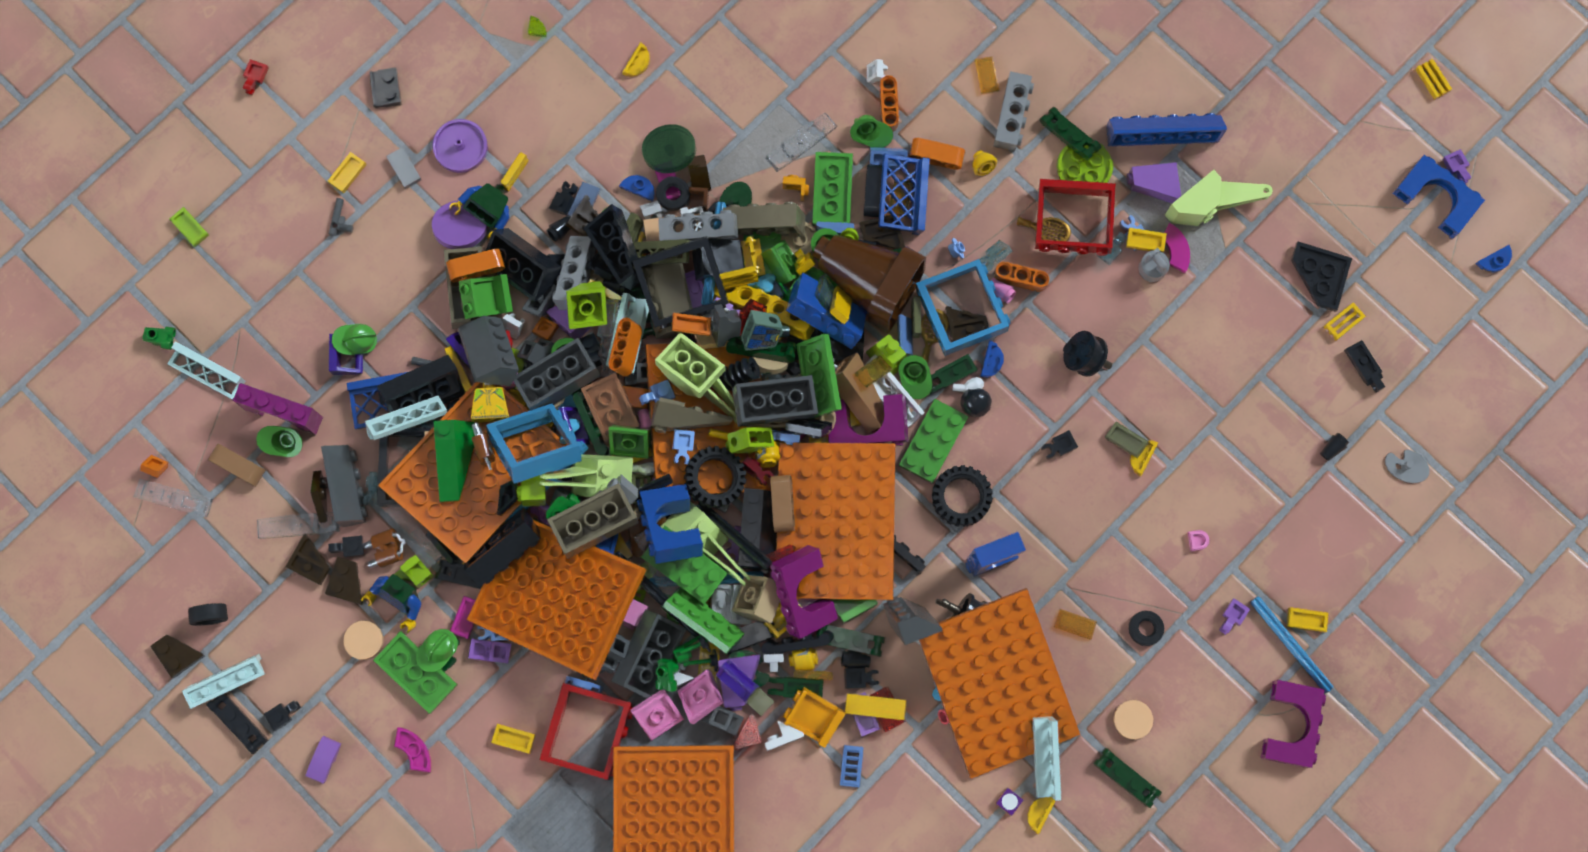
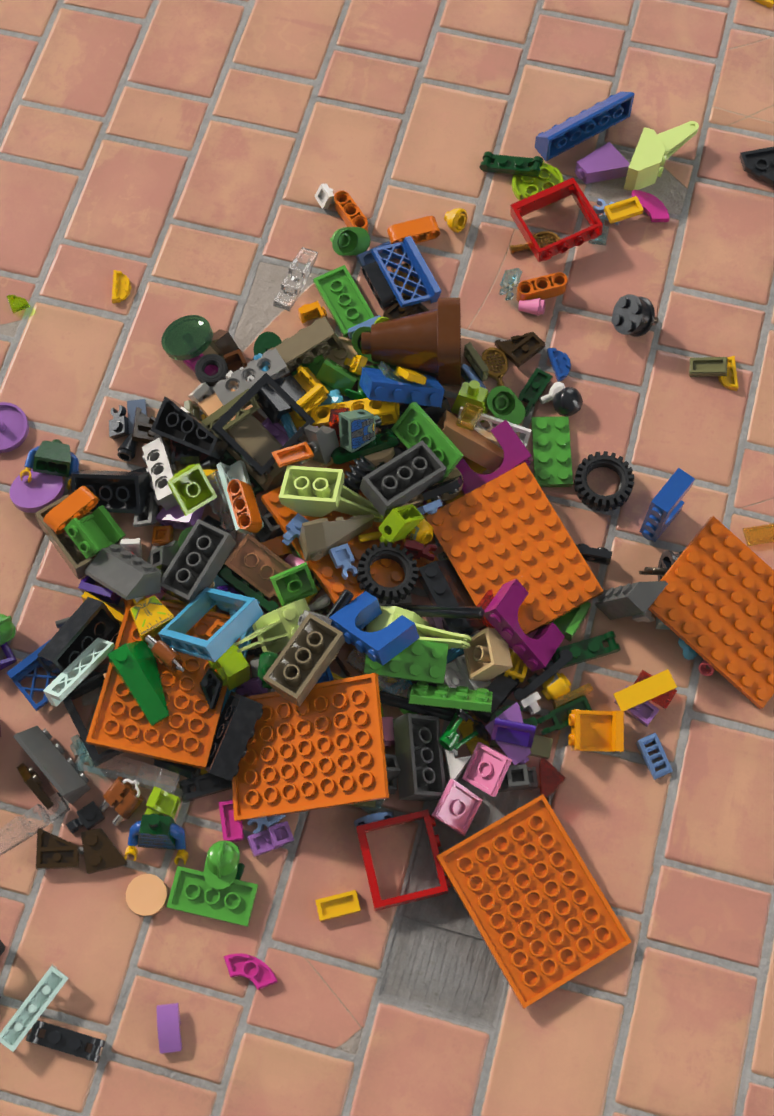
camera: 25 degrees left, 10 degrees down
black plate [264,701,301,731] -> none
yellow tile [501,152,528,192] -> none
blue plate [619,175,655,202] -> none
green plate [656,658,679,692] -> none
white slope [764,721,804,751] -> none
medium nougat beam [771,475,795,533] -> none
black cone [841,649,871,669] -> none
black plate [844,668,879,689] -> none
dark azure window [915,259,1011,356] -> none
light blue plate [948,238,965,259] -> none
clear yellow tile [975,56,1000,94] -> none
light grey brick [993,71,1034,151] -> none
black plate [1041,430,1078,459] -> none
light grey piece [1138,248,1170,282] -> none

